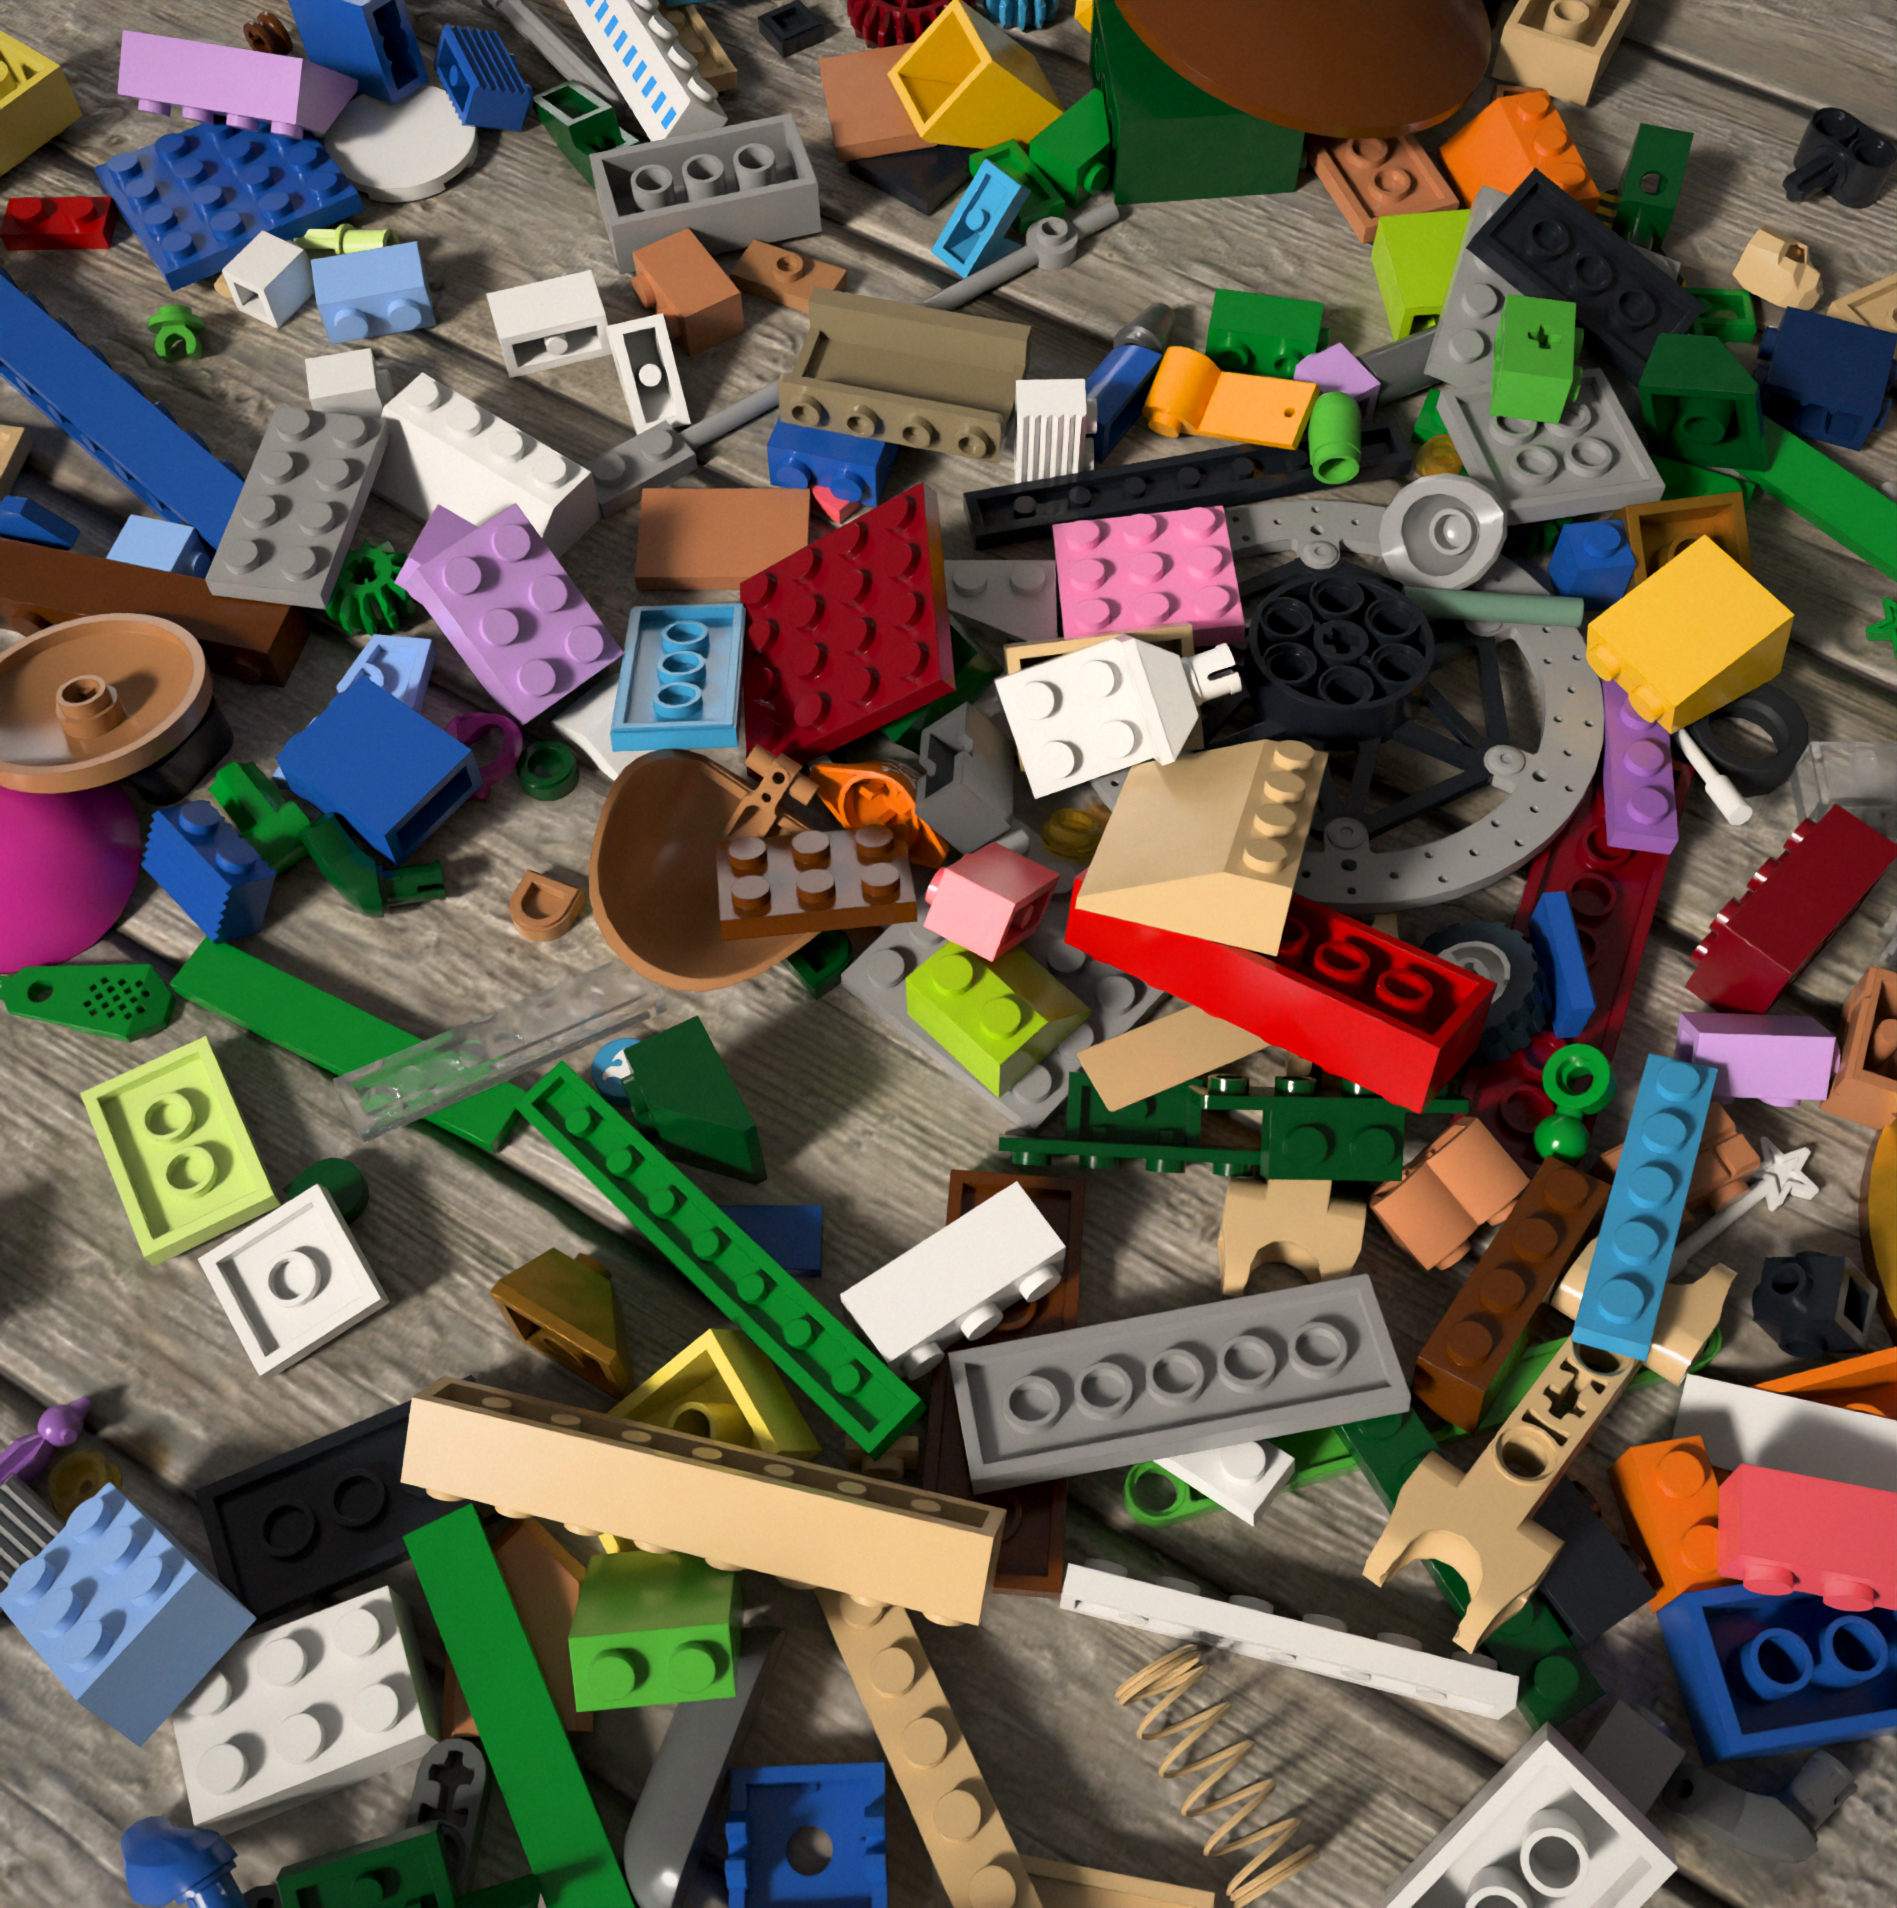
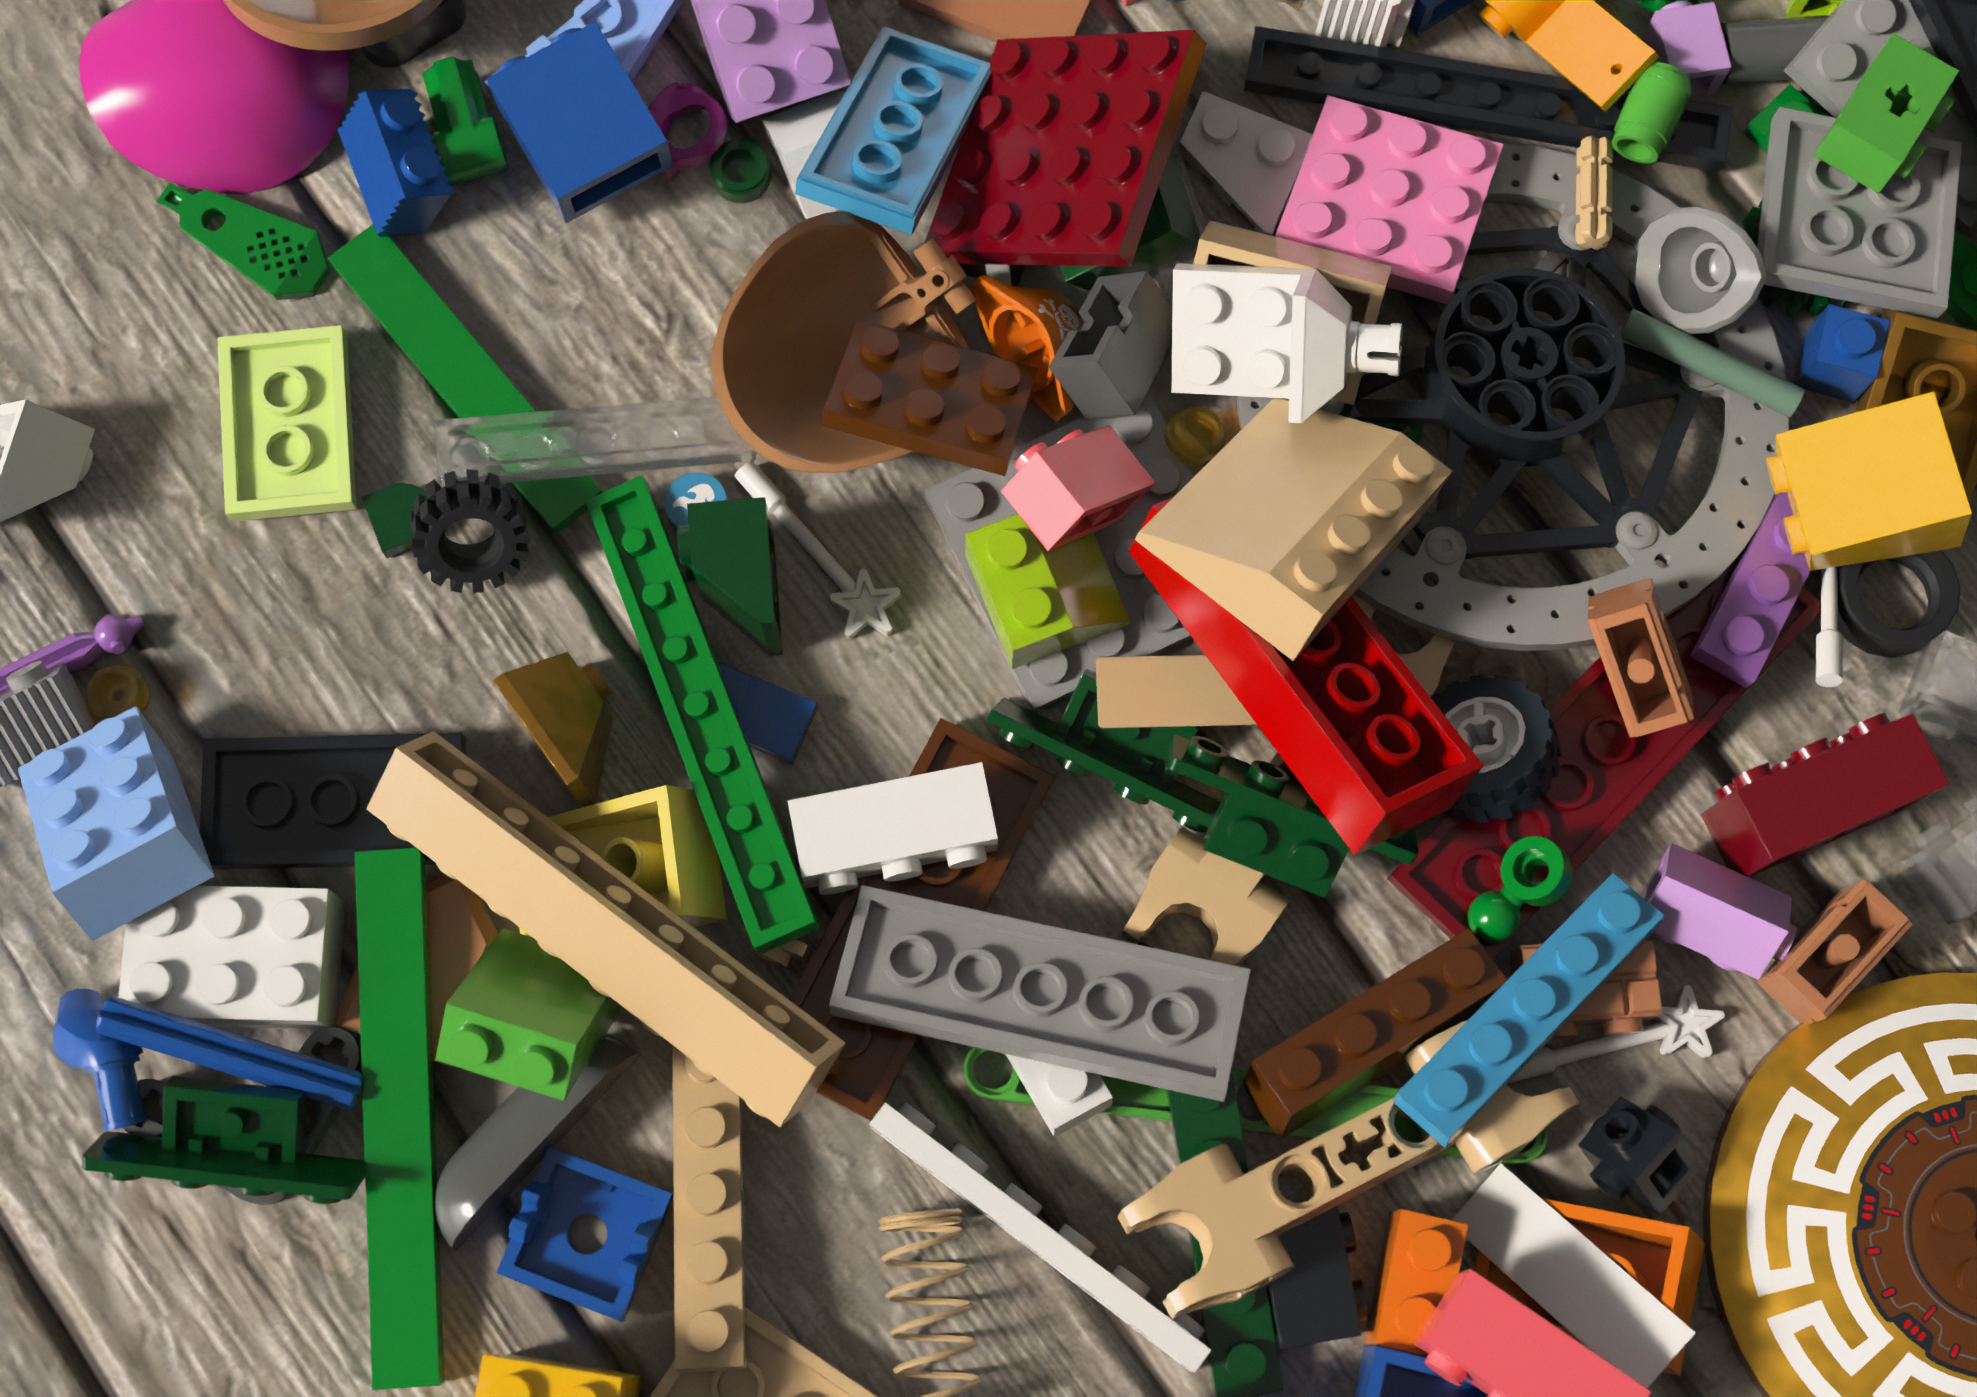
camera: 20 degrees right, 15 degrees up
white plate [198,1183,390,1379] -> none
dark green arm [298,812,446,918] -> none
medium nougat tile [509,869,586,942] -> none
dark green tile [781,929,853,1001] -> none
nougat brick [1364,1116,1530,1270] -> none
clear yellow plate [1415,434,1463,477] -> none
blue tile [1528,891,1597,1039] -> none
none -> blue axle [96,996,363,1110]
none -> black tyre [410,469,530,593]
none -> white piece [735,460,900,639]
none -> tan axle [1575,136,1613,250]
none -> nougat brick [1587,578,1694,737]

